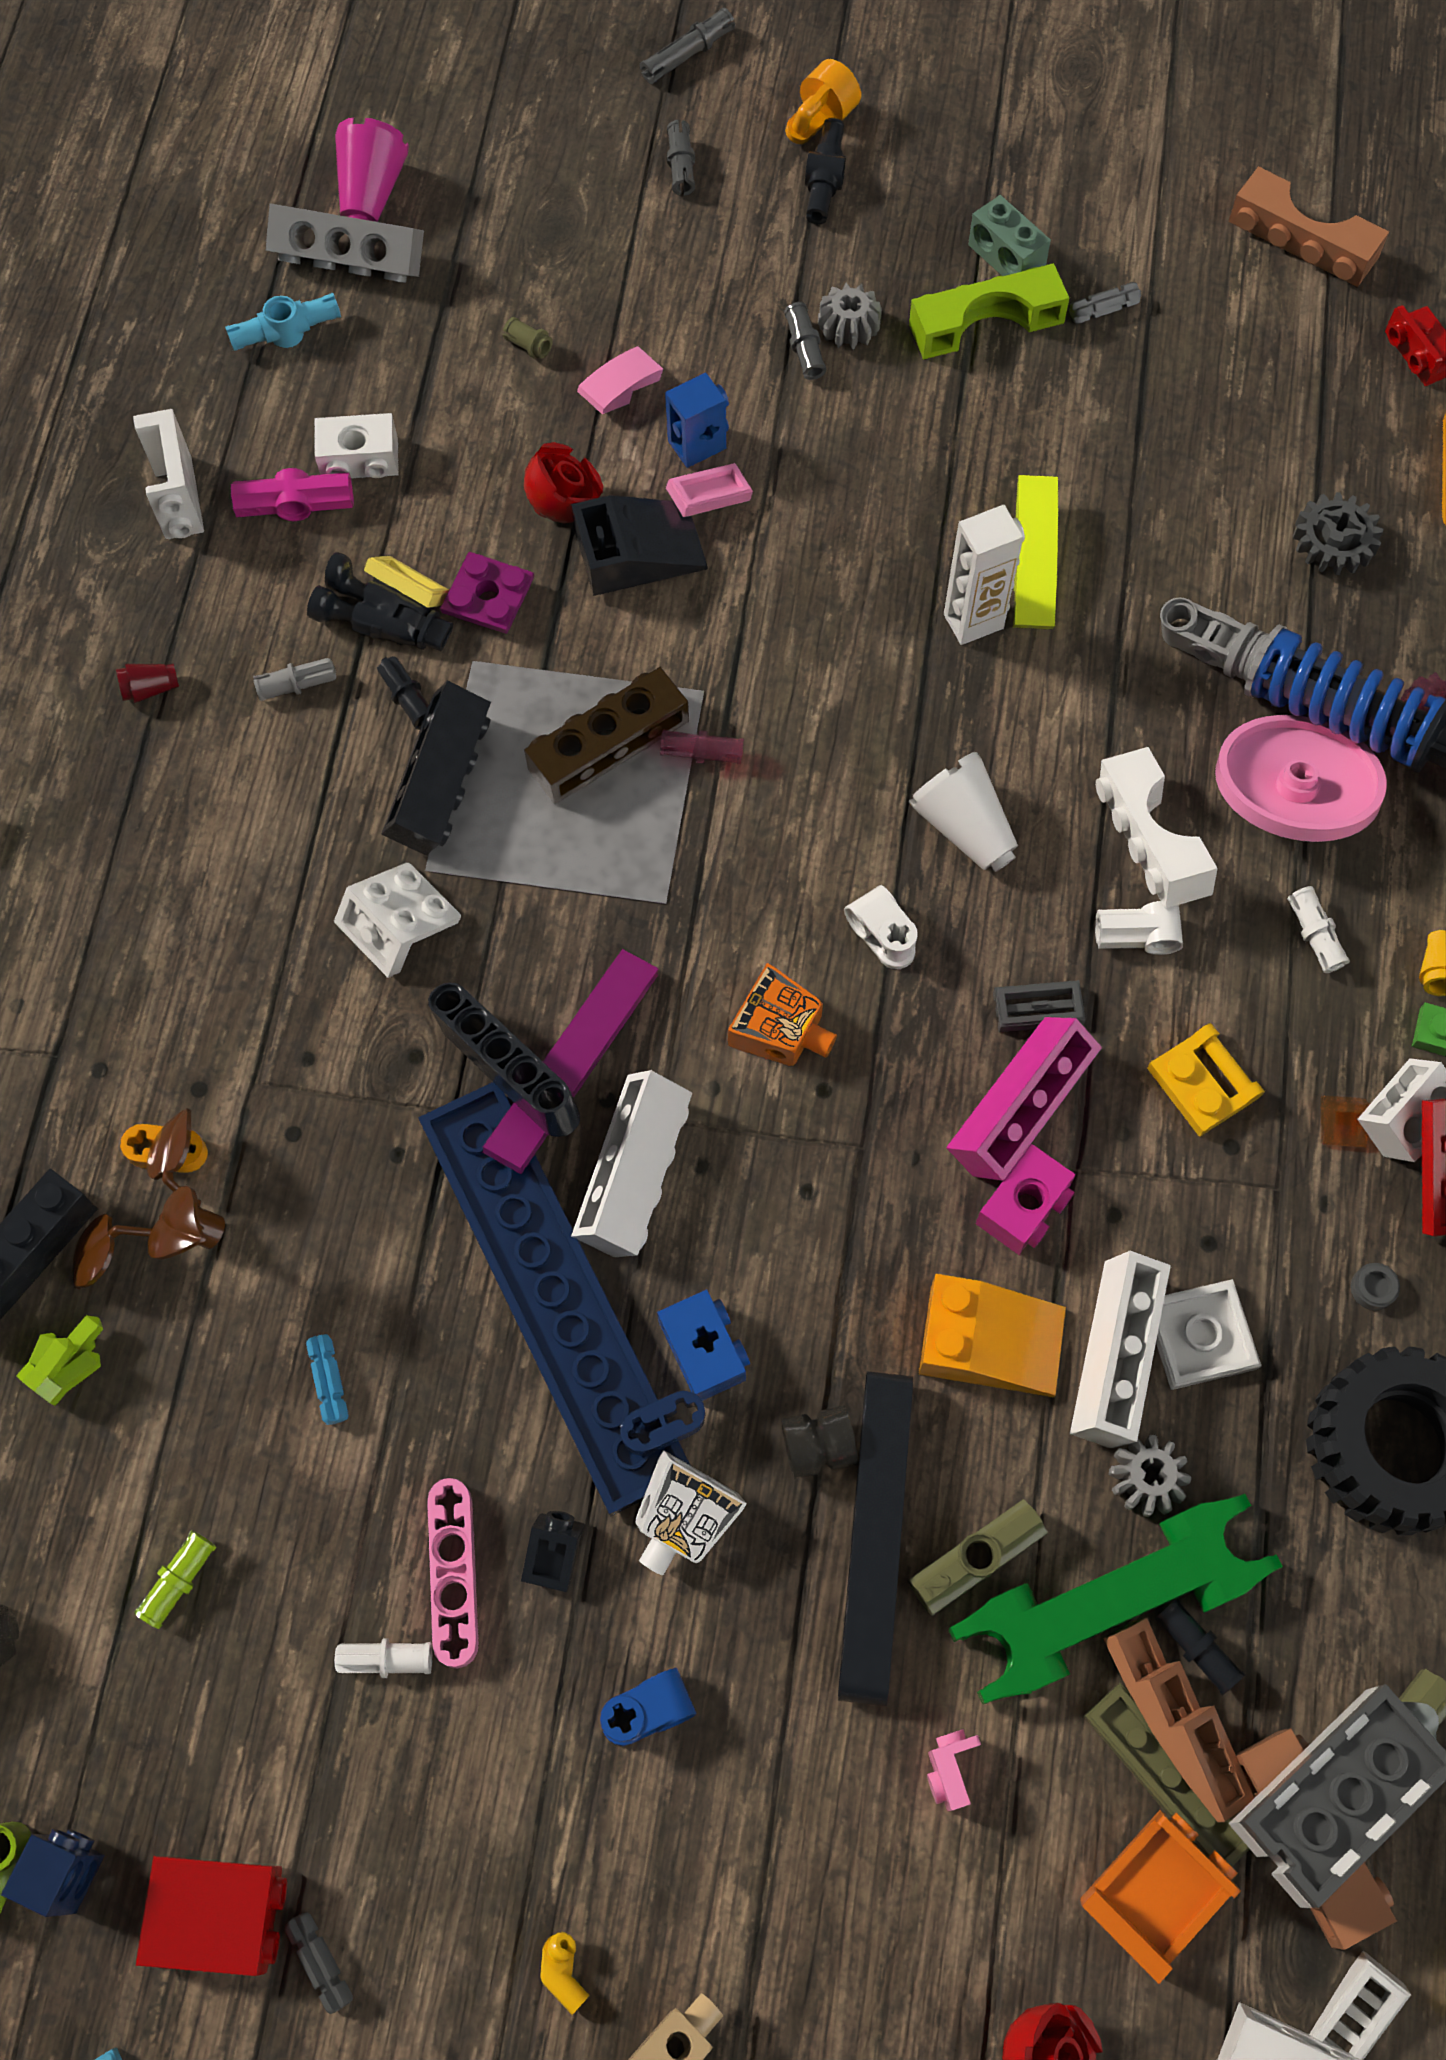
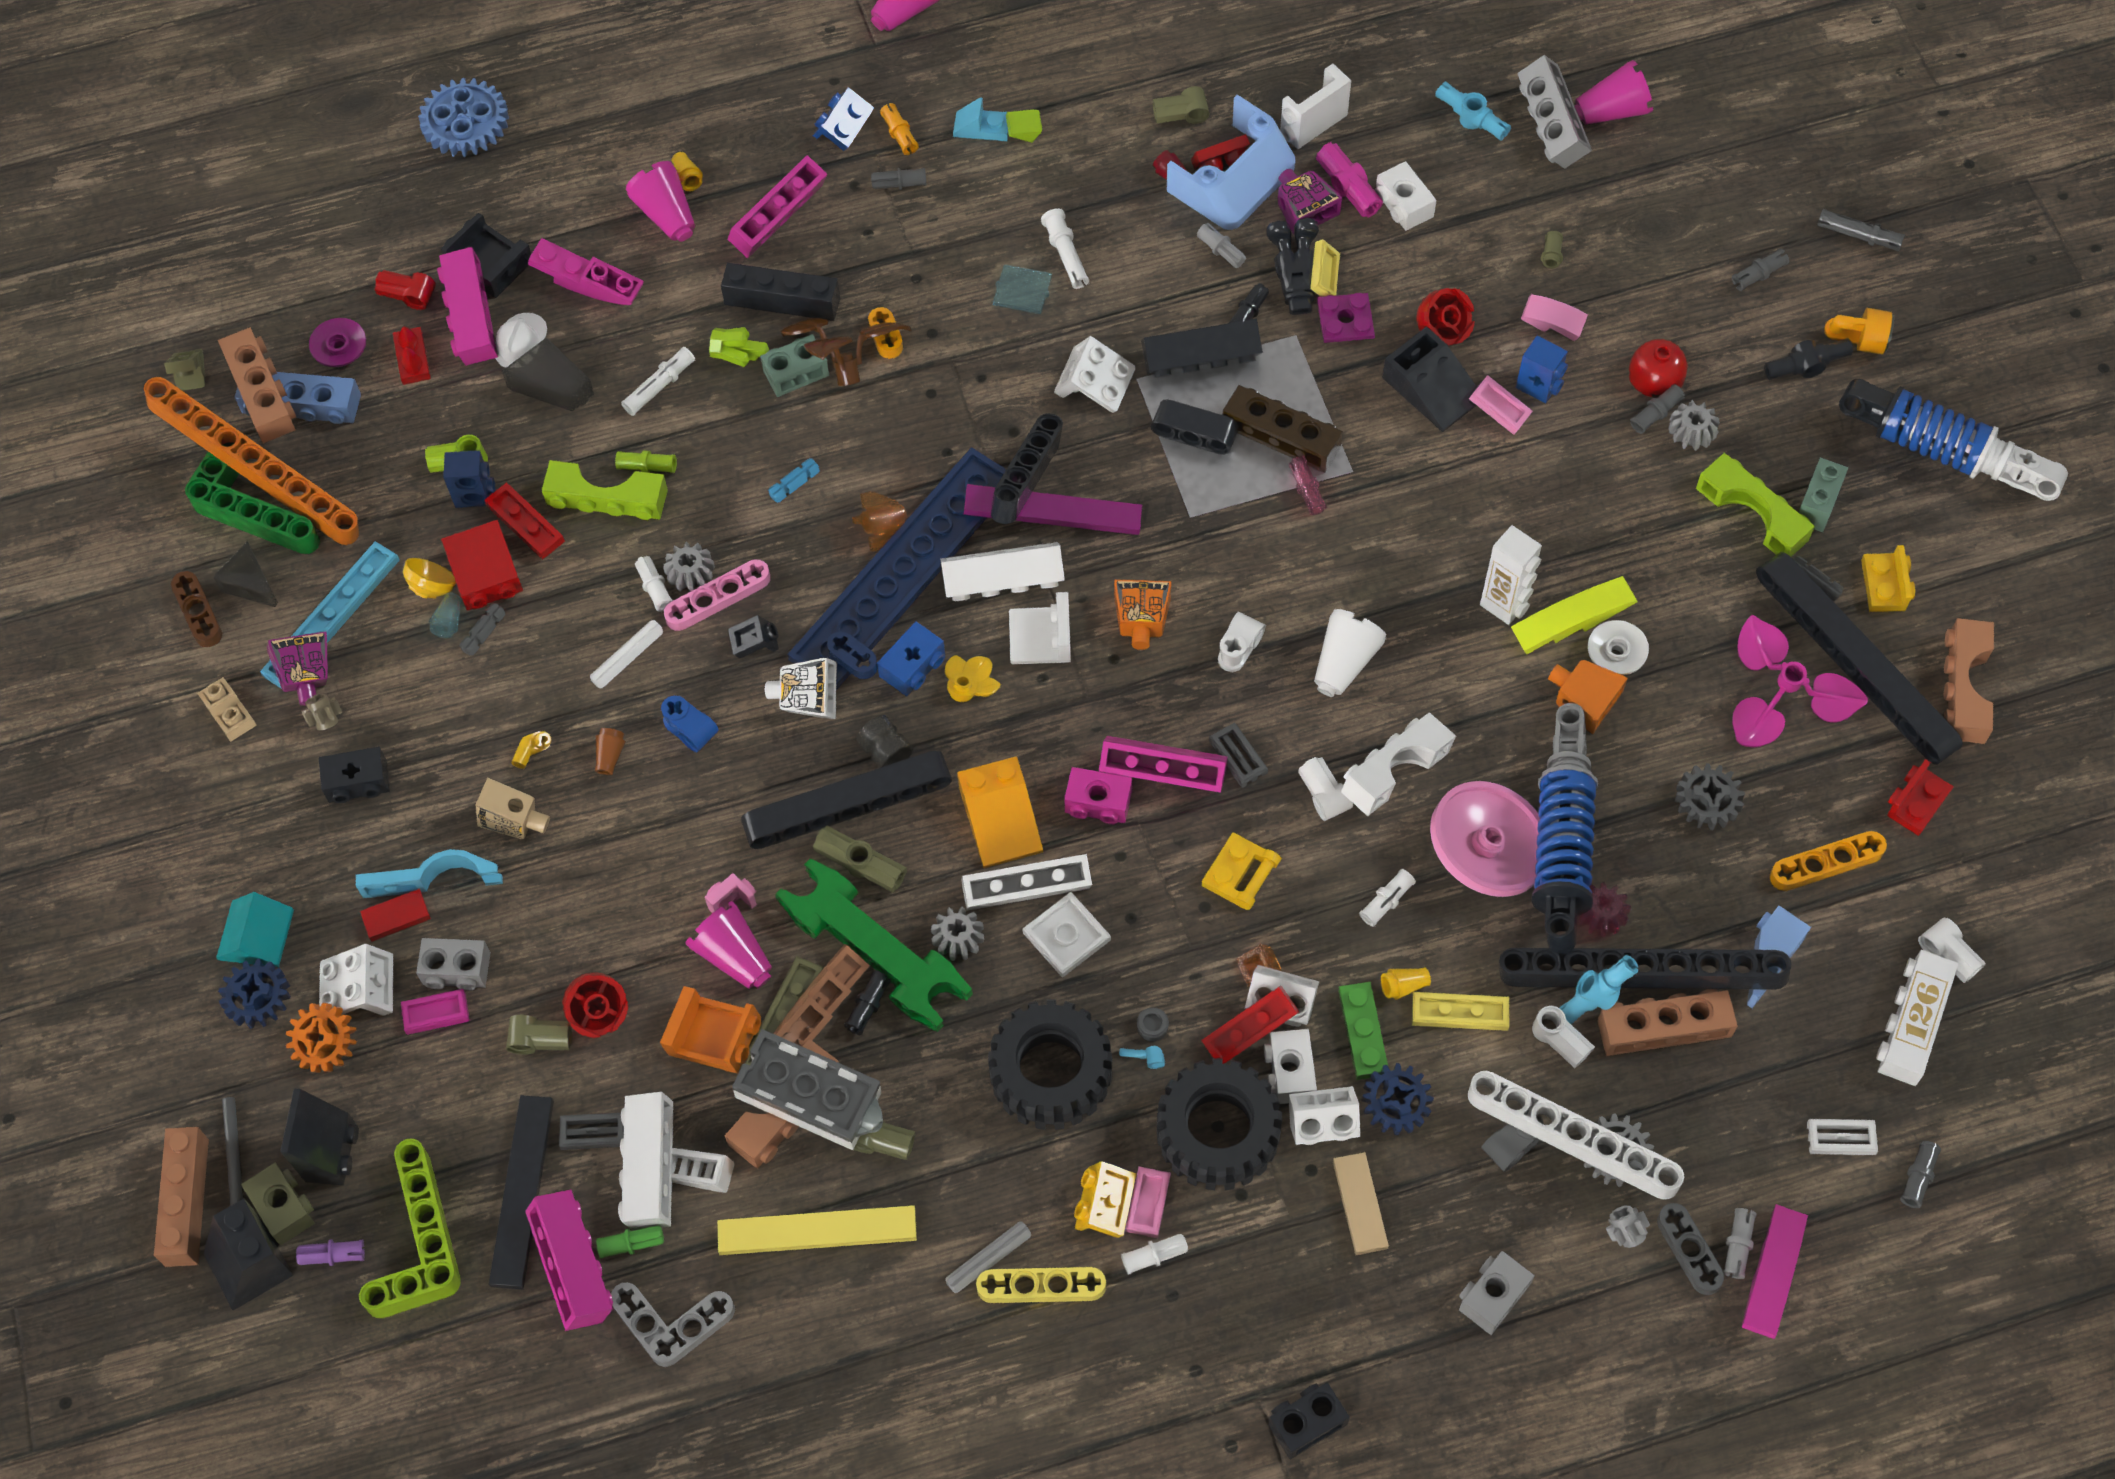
camera: 65 degrees right, 5 degrees down
none -> yellow piece [403,558,456,599]
none -> clear light blue cone [429,593,462,638]
none -> red plate [484,482,565,560]
none -> lime arch [542,460,668,520]
none -> white axle [590,620,663,688]
none -> dark orange cone [595,728,626,775]
none -> white pin [621,347,695,416]
none -> light grey gear [663,542,715,592]
none -> dark pink cone [686,901,772,989]
none -> sand green brick [760,334,829,397]
none -> clear orange brick [852,491,907,552]
none -> yellow plate [944,655,1001,702]
none -> clear light blue piece [993,264,1052,314]
none -> white bracket [1009,592,1071,664]
none -> white pin [1041,208,1089,289]
none -> medium azure hand [1119,1046,1165,1069]
none -> black beam [1150,399,1239,455]
none -> olive piece [1153,86,1210,124]
none -> light blue windscreen [1167,95,1295,230]
none -> red tile [1191,134,1250,171]
none -> magenta torso [1278,169,1342,236]
none -> orange torso [1548,660,1628,734]
none -> white dish [1588,620,1649,675]
none -> red cylinder [1629,339,1688,397]
none -> dark pink plant [1732,615,1868,747]
none -> black beam [1756,552,1963,765]
none -> piece [1839,379,2068,501]
none -> yellow bracket [1861,545,1915,612]

